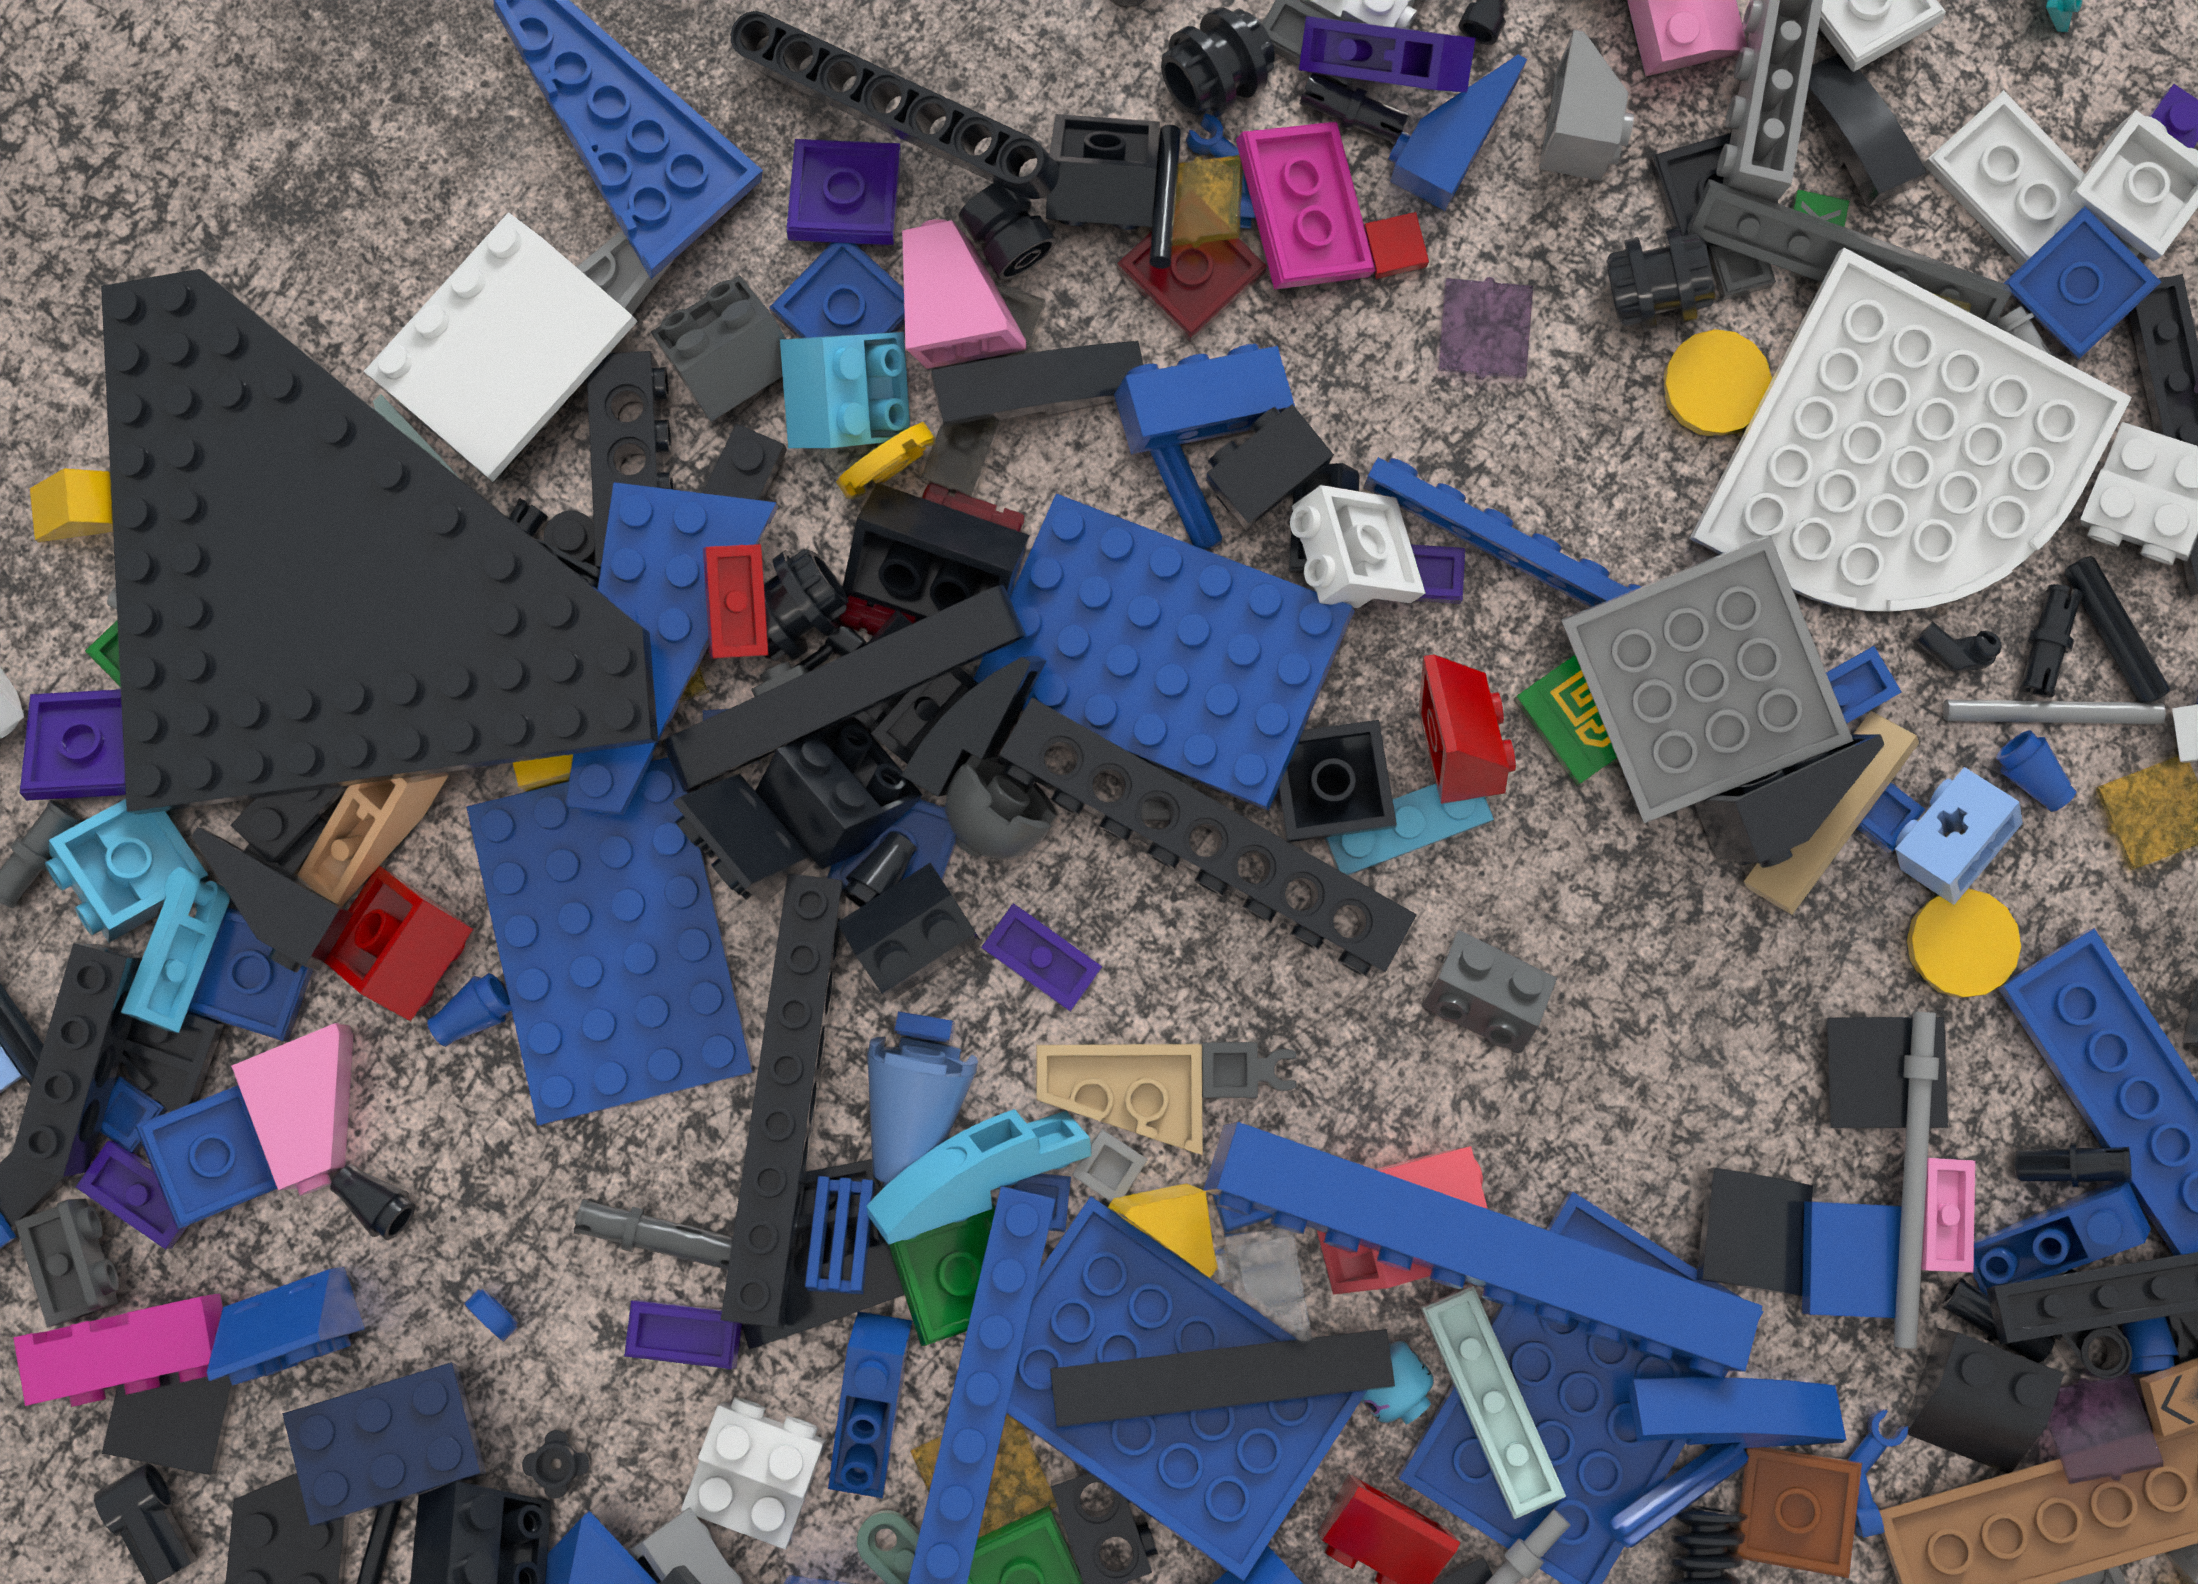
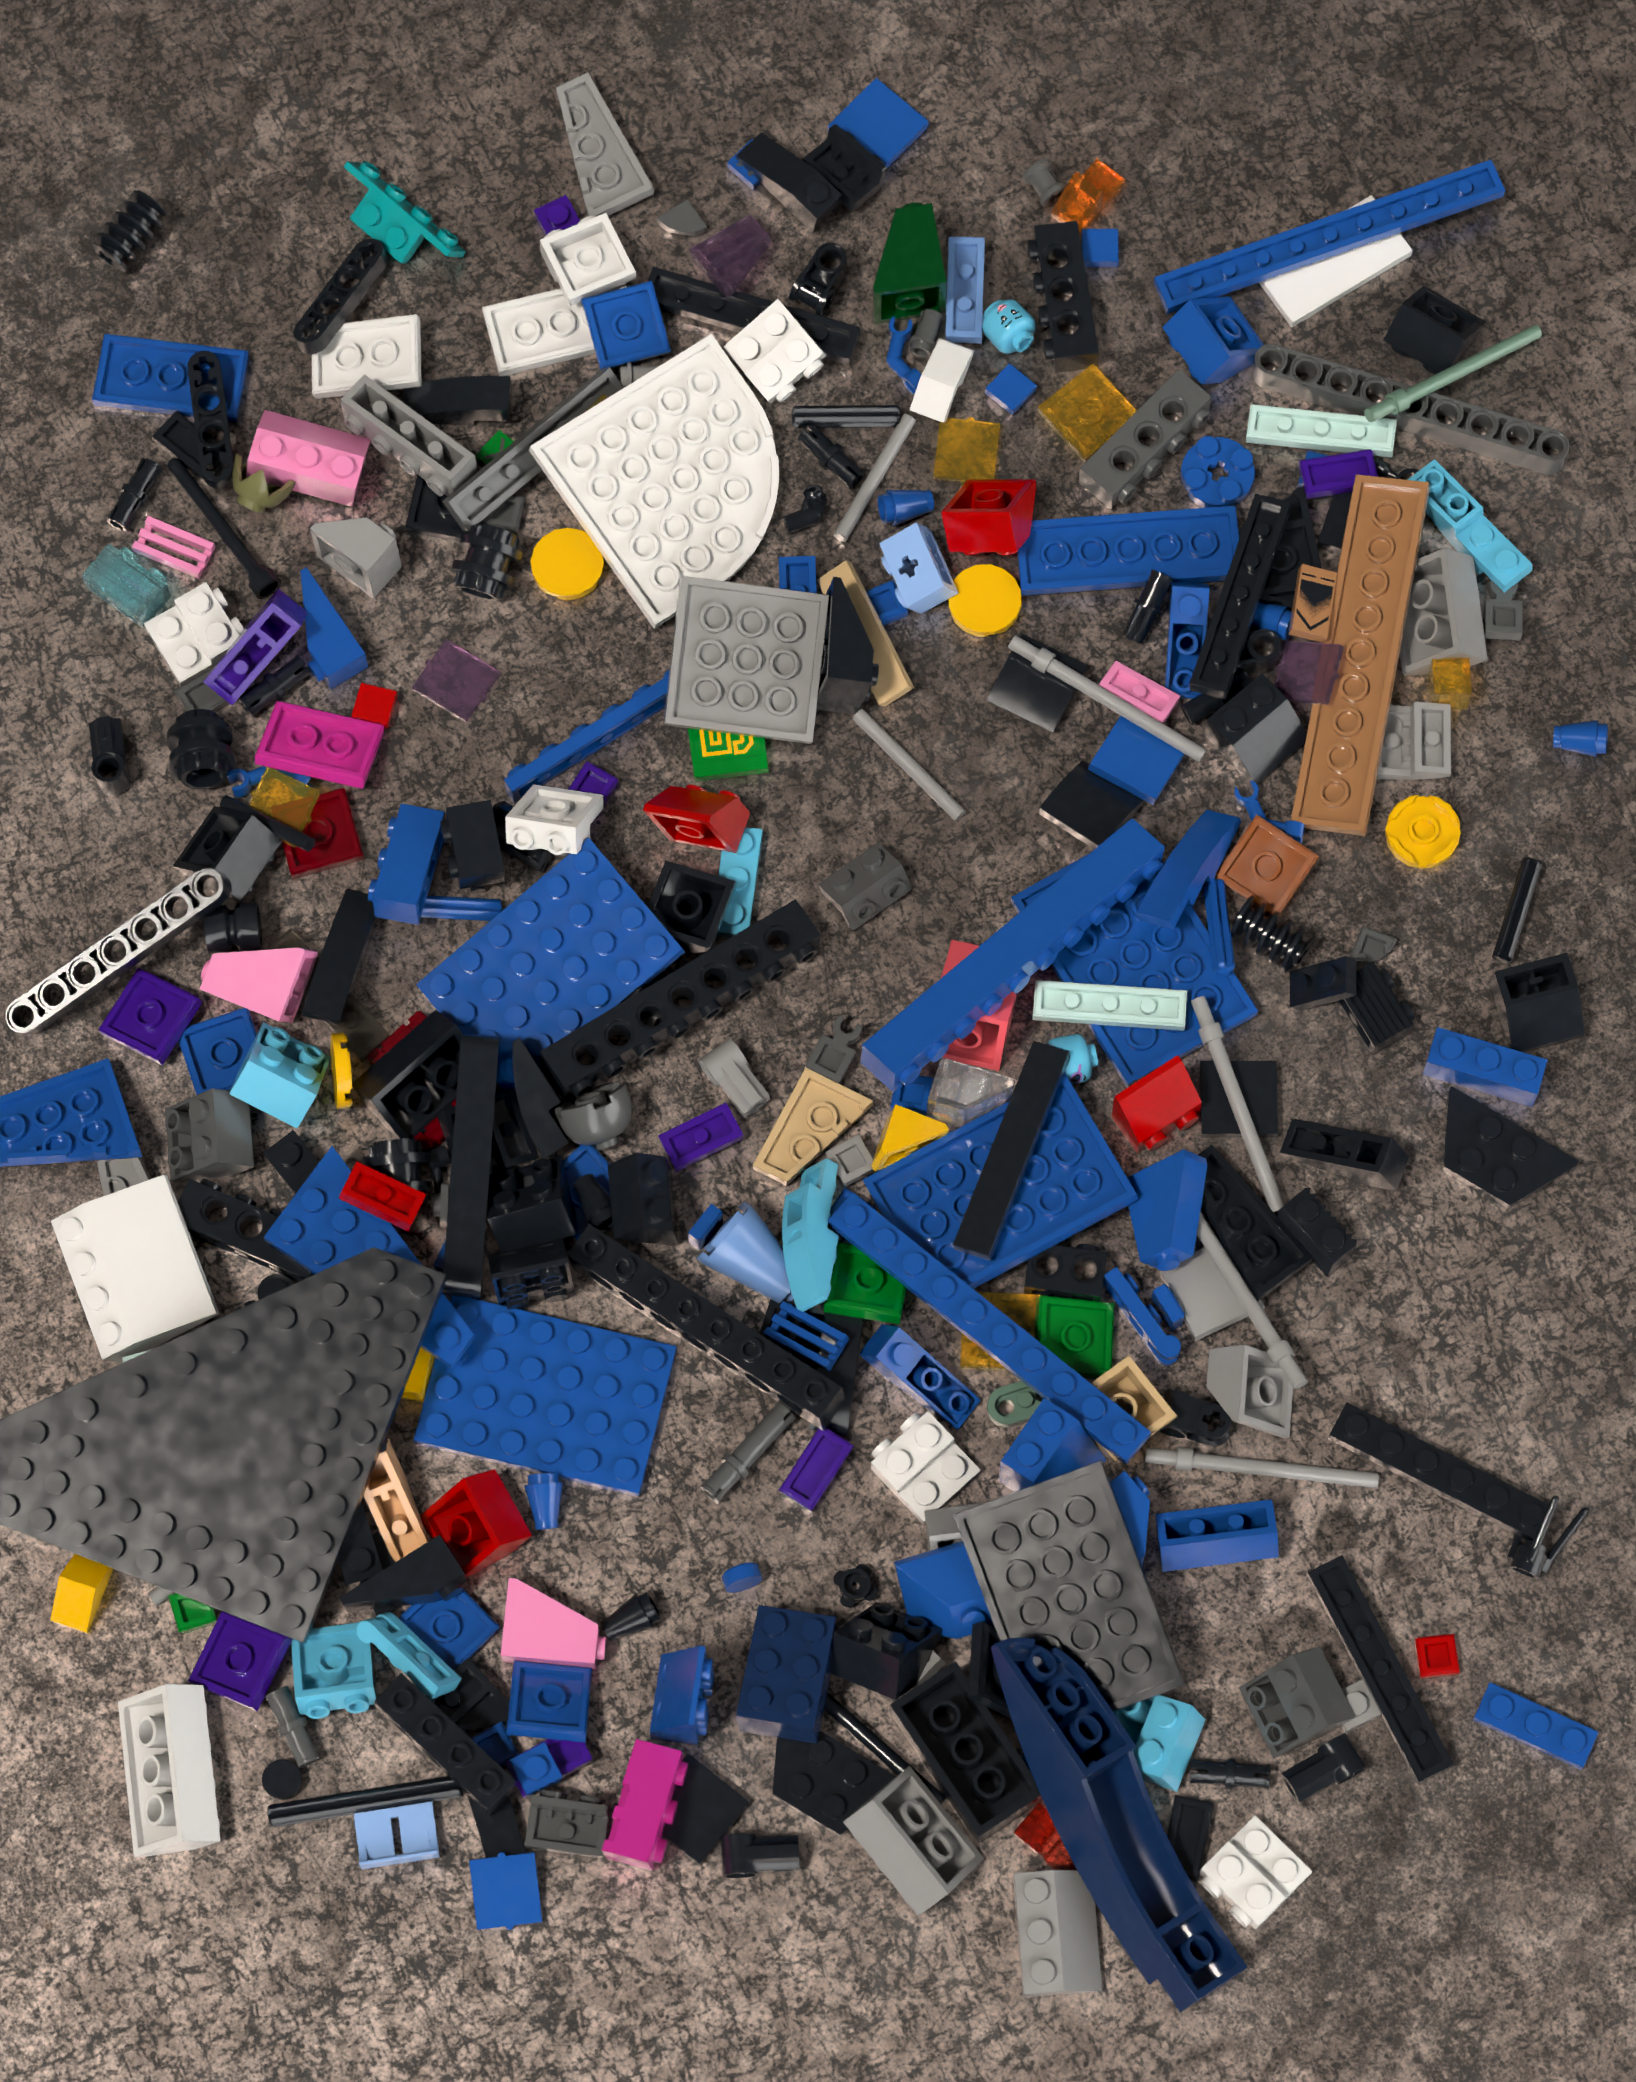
camera: 60 degrees left, 10 degrees down
none -> blue plate [509,1742,563,1798]
none -> light grey piece [698,1038,770,1118]
none -> light grey bar [853,709,966,822]
none -> red slope [941,479,1037,555]

